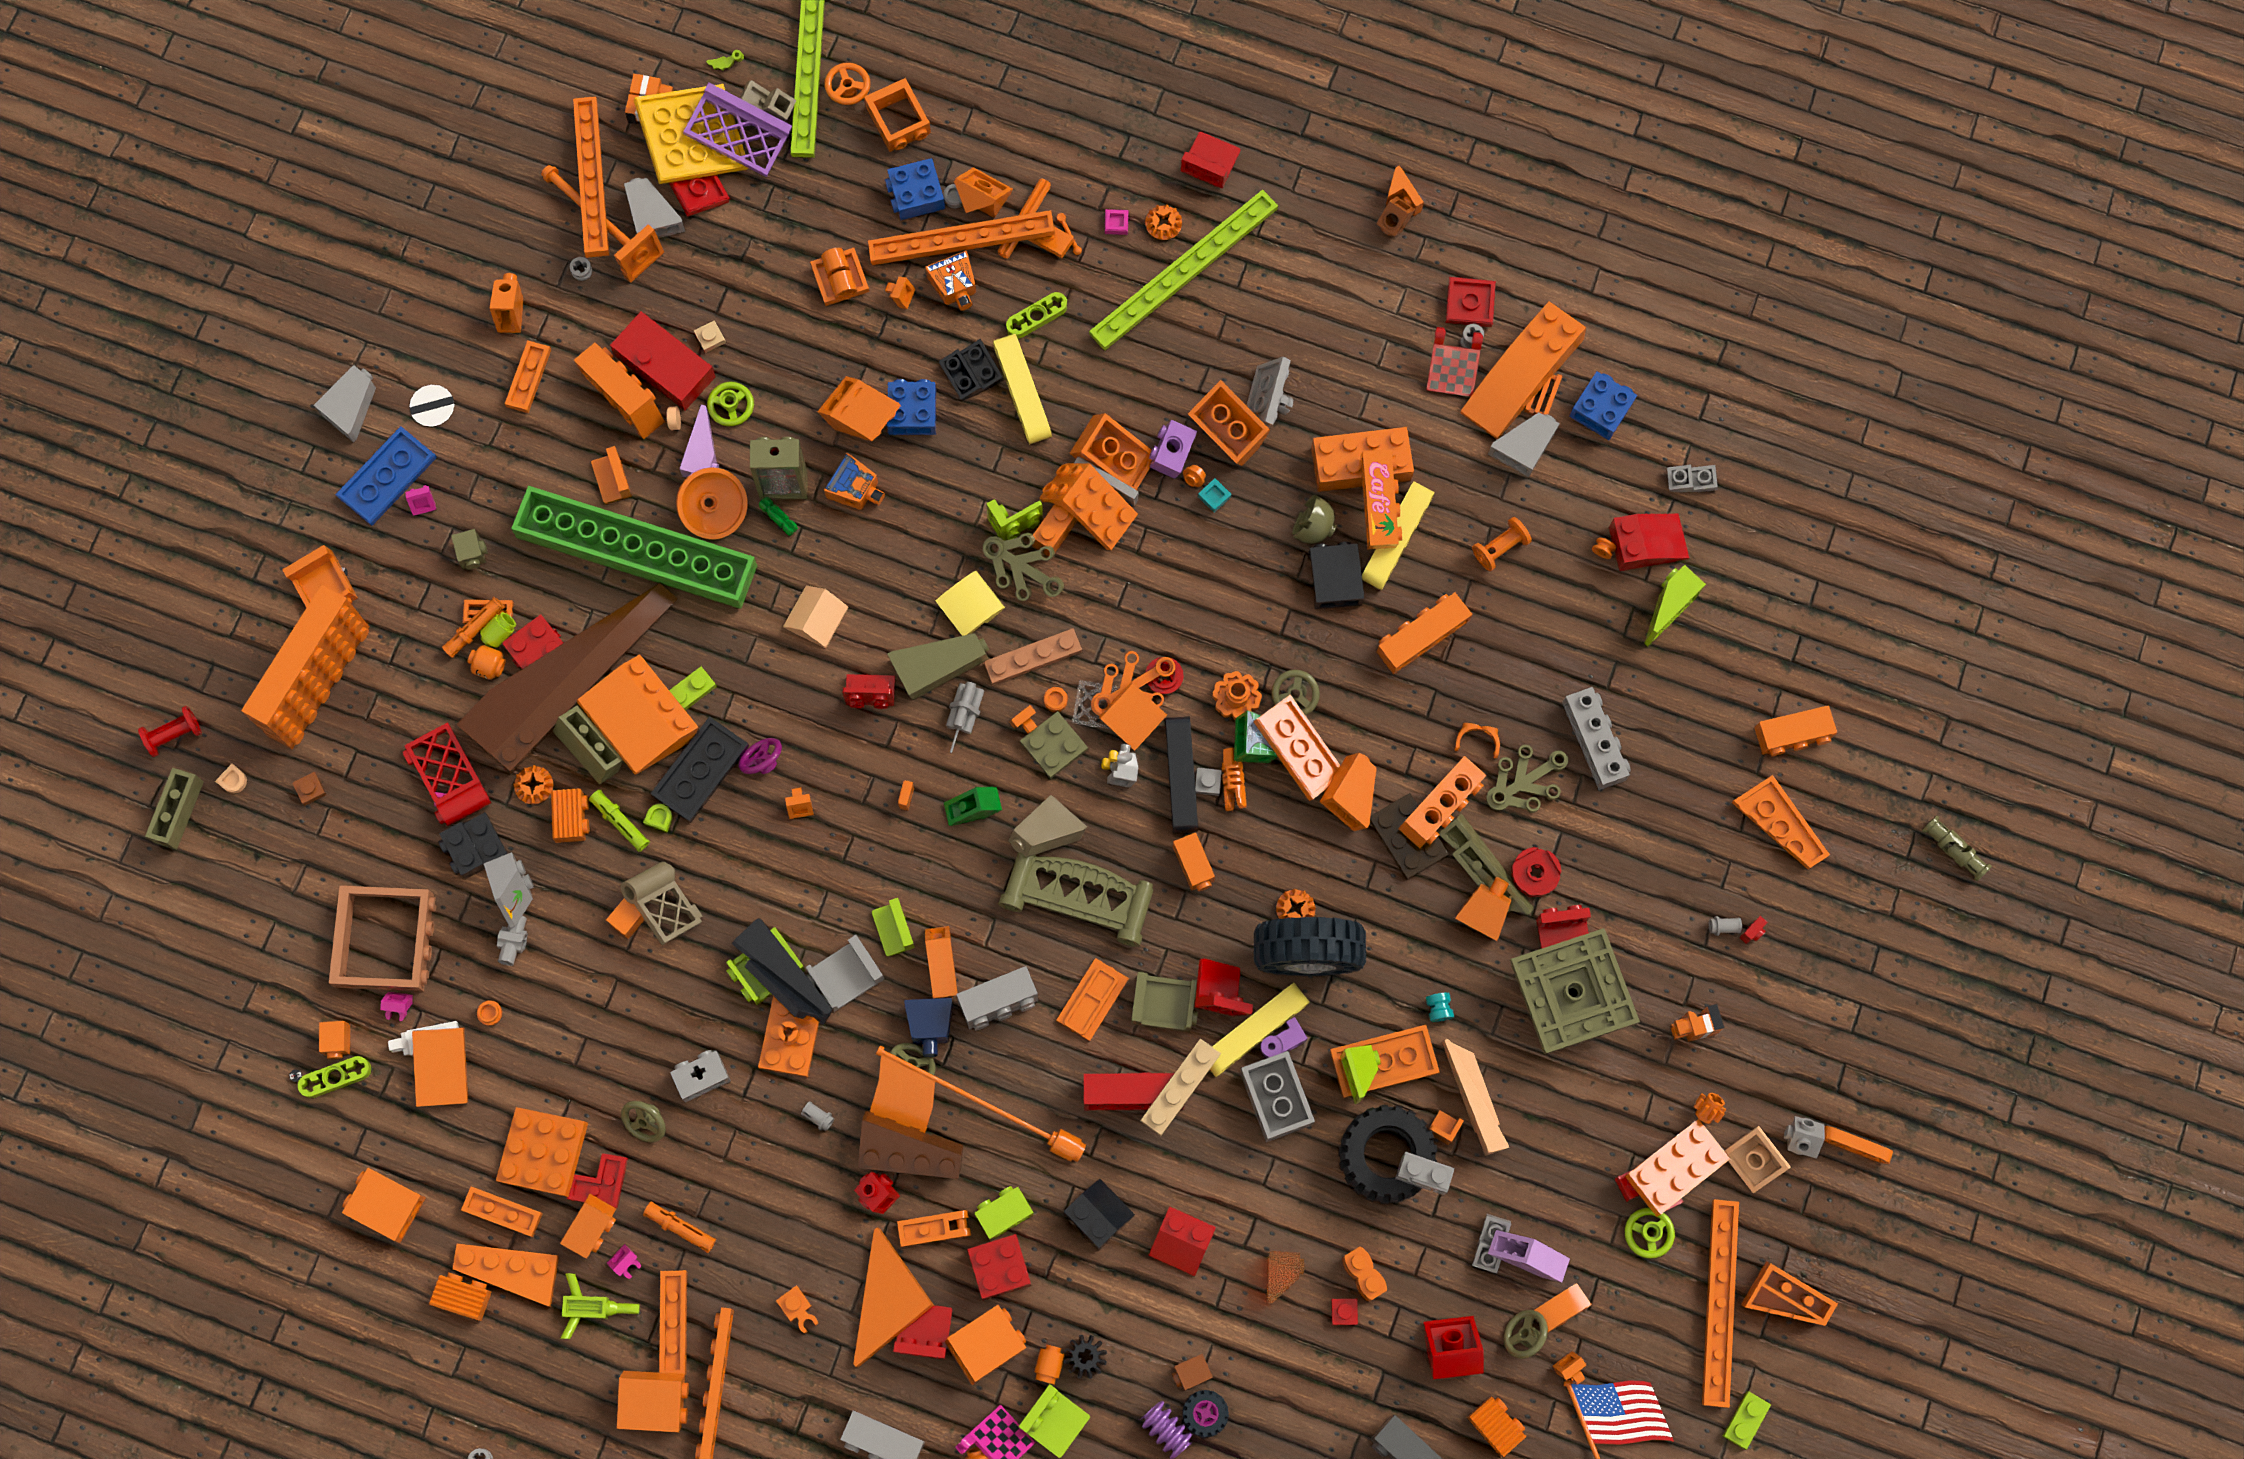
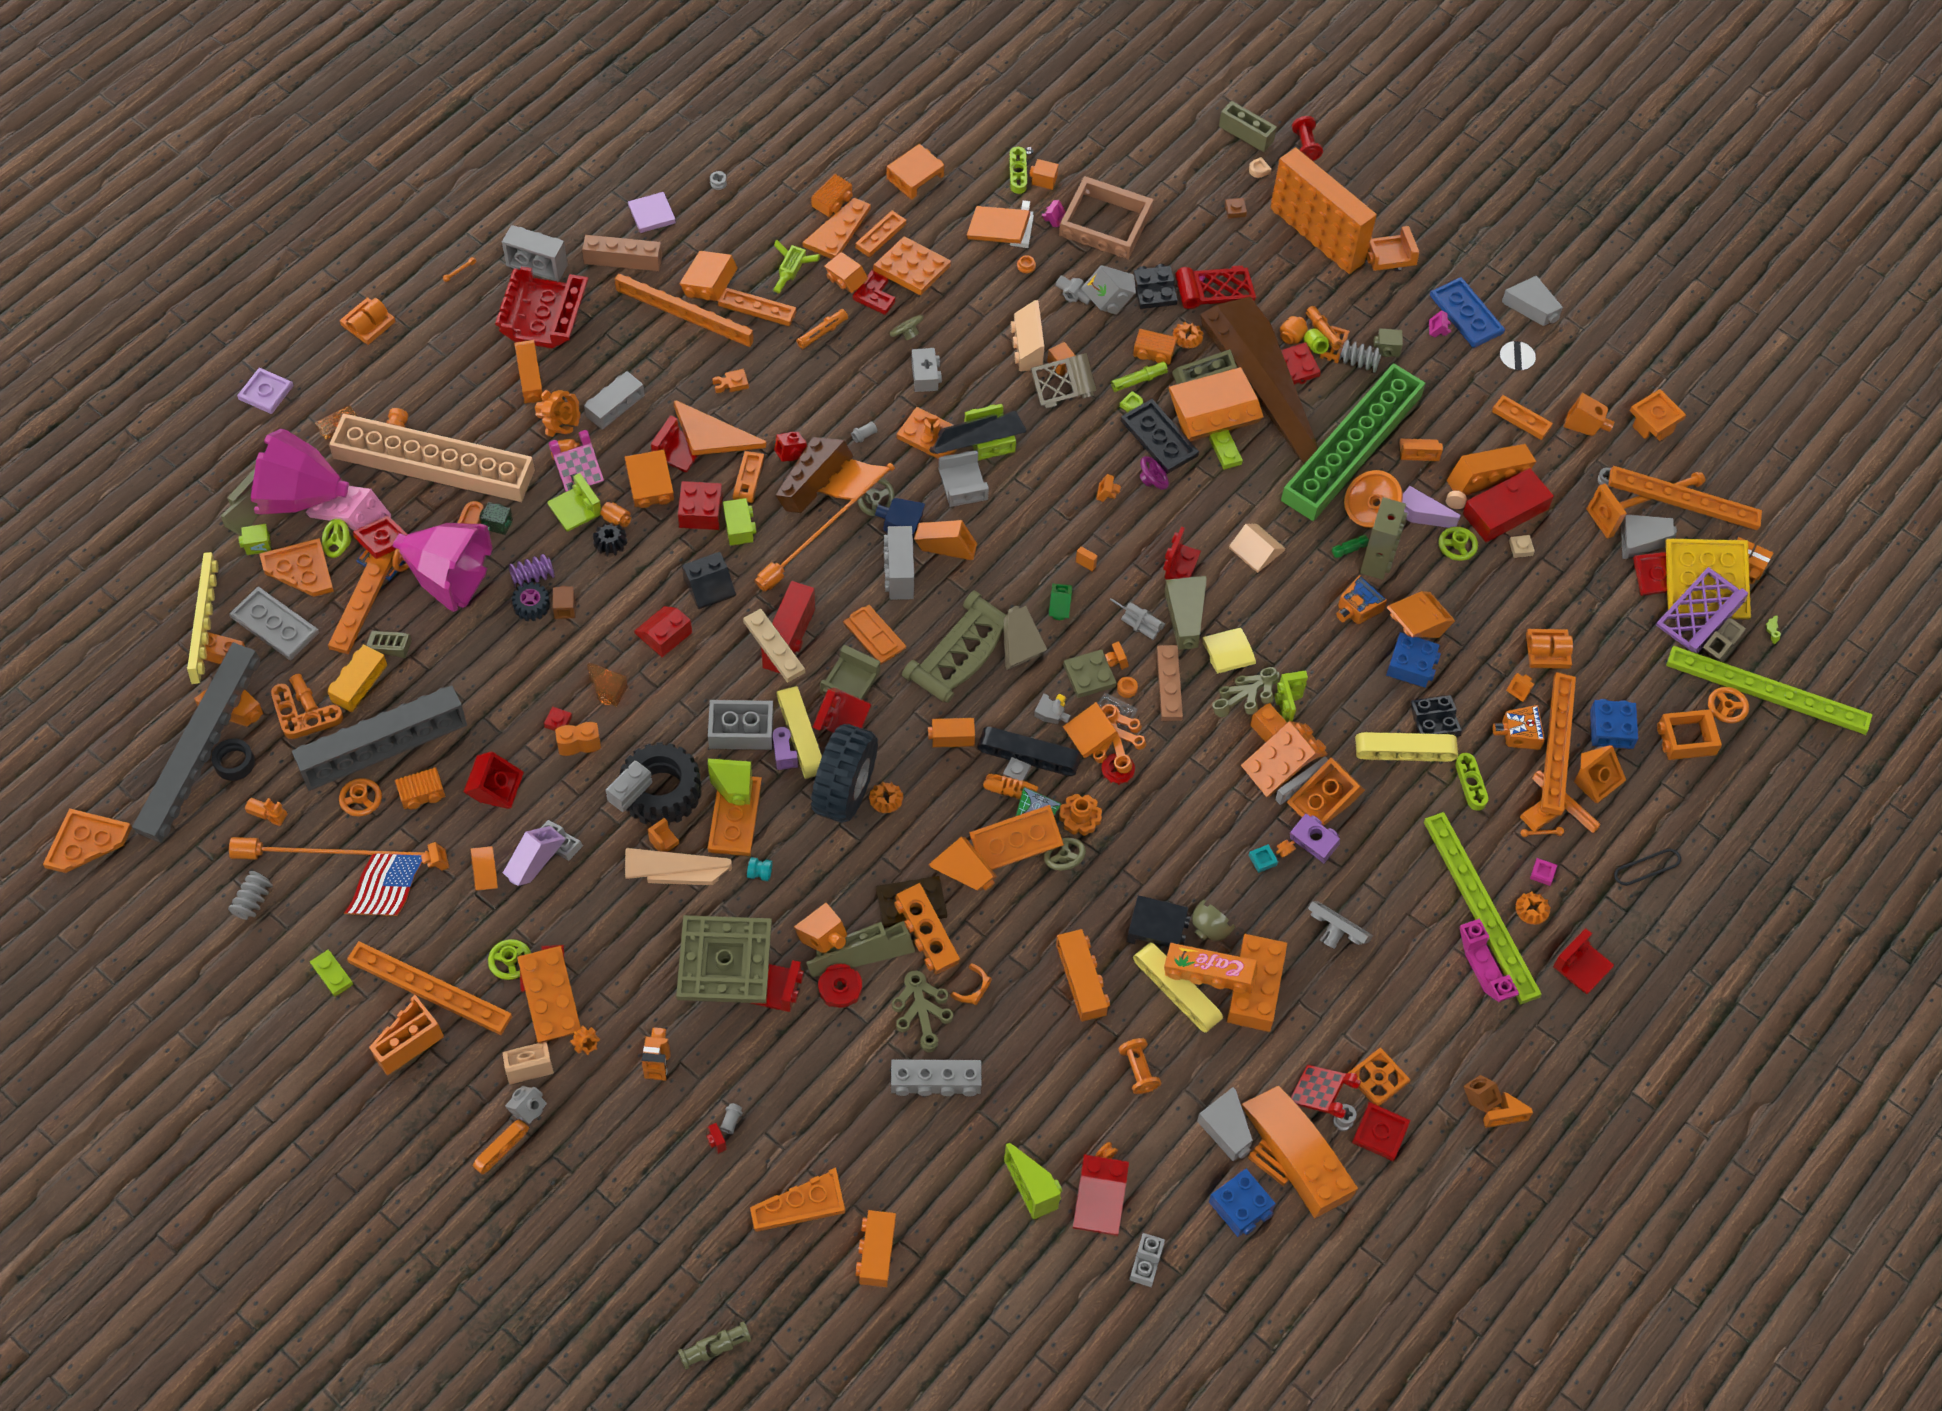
camera: 110 degrees right, 15 degrees down
dark pink tile [607,1244,641,1279] -> none
lime panel [872,898,915,957] -> none
orange slope [1188,380,1270,466] -> none
olive piece [1503,1310,1548,1359] -> none
none -> light nougat slope [1011,300,1044,371]
none -> light grey piece [1339,339,1382,373]
none -> orange piece [1348,1047,1411,1106]
none -> dark pink slope [1460,919,1519,1002]
none -> black piece [1614,848,1681,886]
none -> orange panel [1630,389,1686,441]

